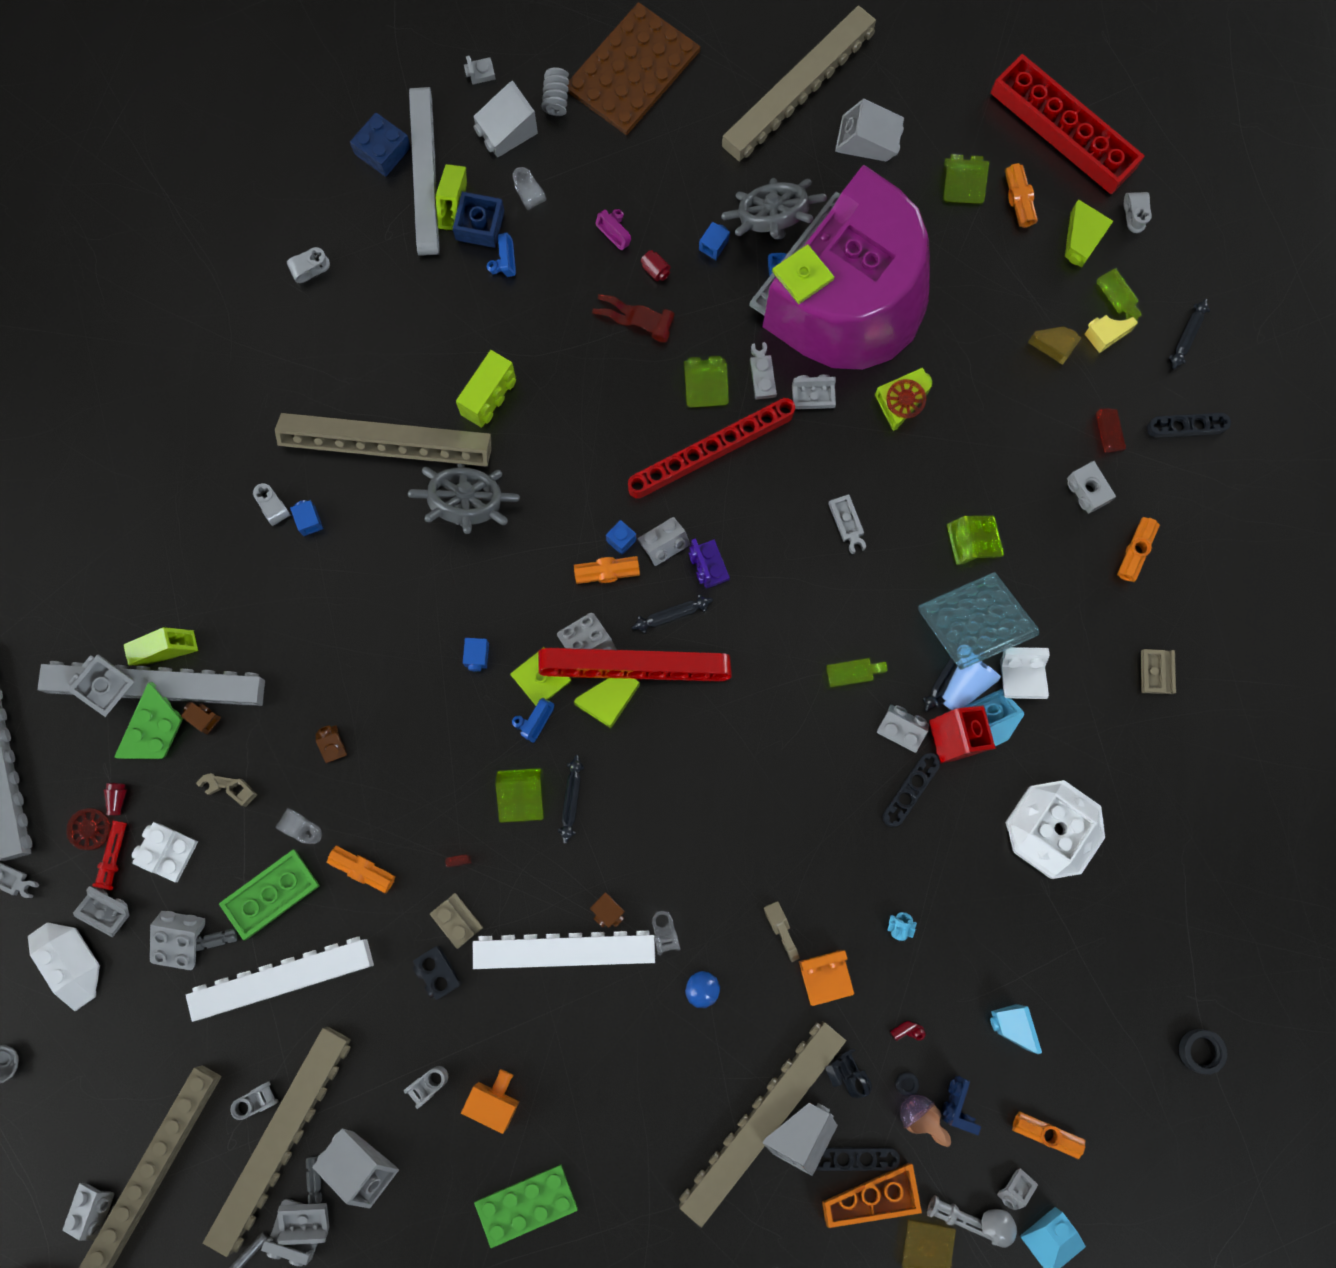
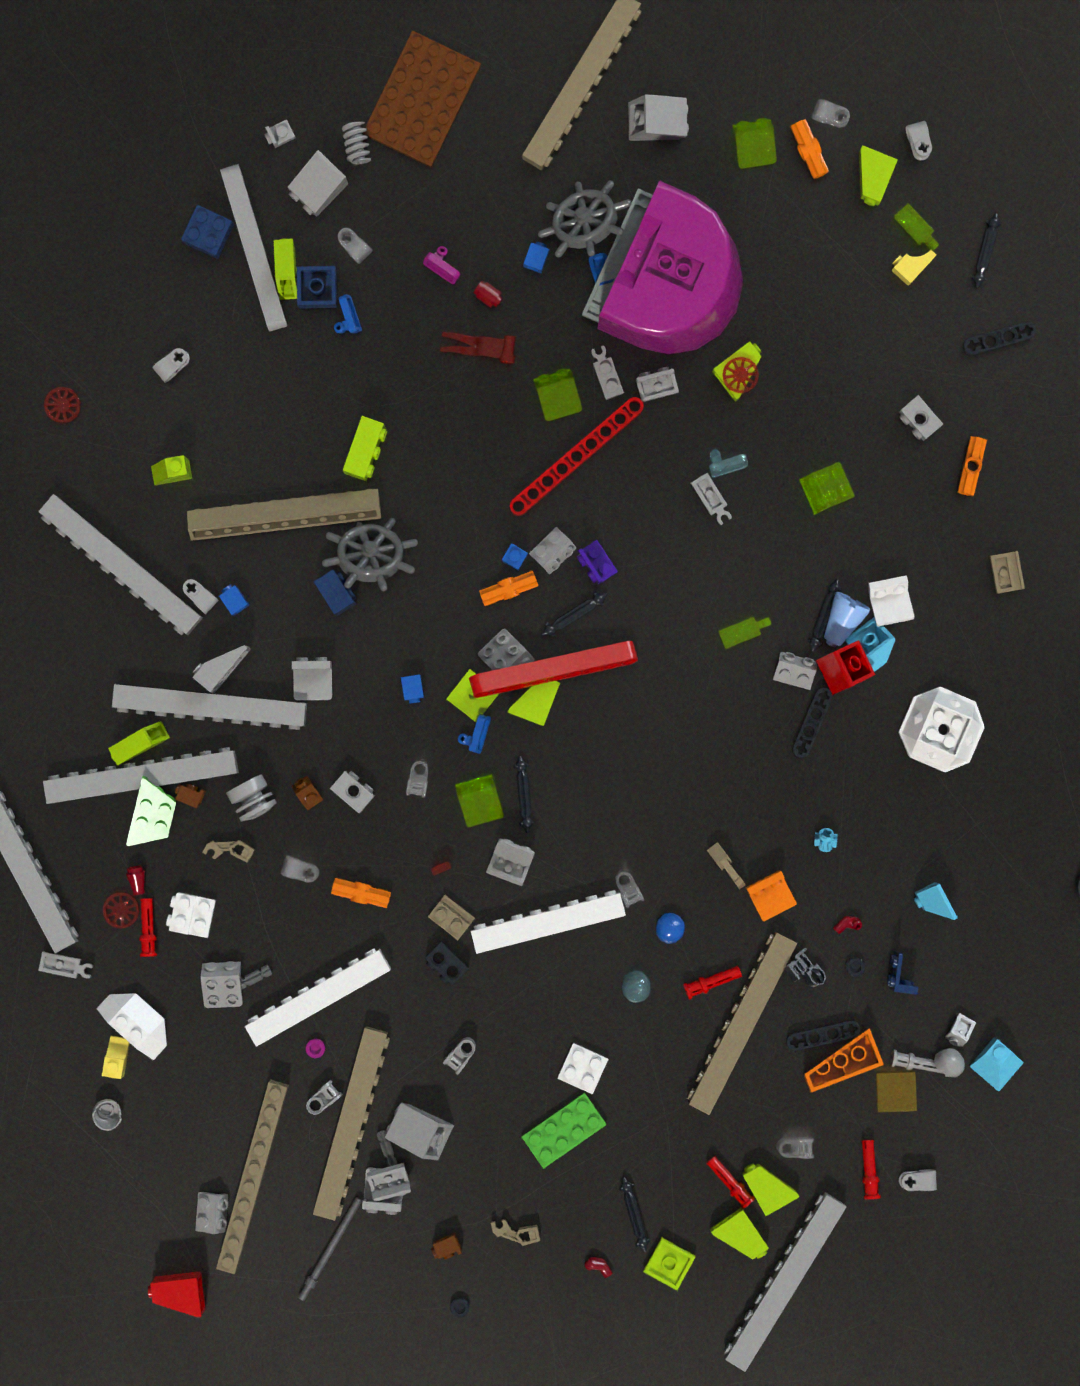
camera: 10 degrees left, 10 degrees up
light grey plate [68,654,134,717] -> none
light grey bracket [73,886,130,937] -> none
bright green plate [219,850,320,940] -> none
orange brick [461,1069,520,1134] -> none
reddish brown brick [590,892,625,928] -> none
light grey slope [763,1103,838,1176] -> none
lime plate [772,244,834,304] -> none
piece [900,1095,951,1147] -> none
clear light blue plate [919,572,1039,670] -> none
red brick [991,54,1145,195] -> none
orange piece [1012,1111,1086,1159] -> none
clear yellow slope [1028,326,1081,365] -> none
clear red slope [1096,409,1126,453] -> none
none -> light grey brick [39,494,203,635]
none -> clear red wheel [44,387,81,423]
none -> light yellow arch [102,1036,130,1079]
none -> light grey brick [112,684,307,730]
none -> lime slope [151,455,193,485]
none -> light grey slope [192,645,251,693]
none -> light grey wheel [226,774,277,822]
none -> light grey bracket [292,657,332,700]
none -> magenta tile [306,1038,325,1058]
none -> dark blue brick [314,570,357,616]
none -> light grey brick [330,771,375,814]
none -> clear piece [406,760,429,798]
none -> light grey bracket [486,839,535,886]
none -> white plate [557,1043,608,1094]
none -> clear light blue hair [622,971,651,1003]
none -> red pin [683,965,742,1000]
none -> clear light blue piece [709,450,748,478]
none -> clear piece [811,99,850,128]

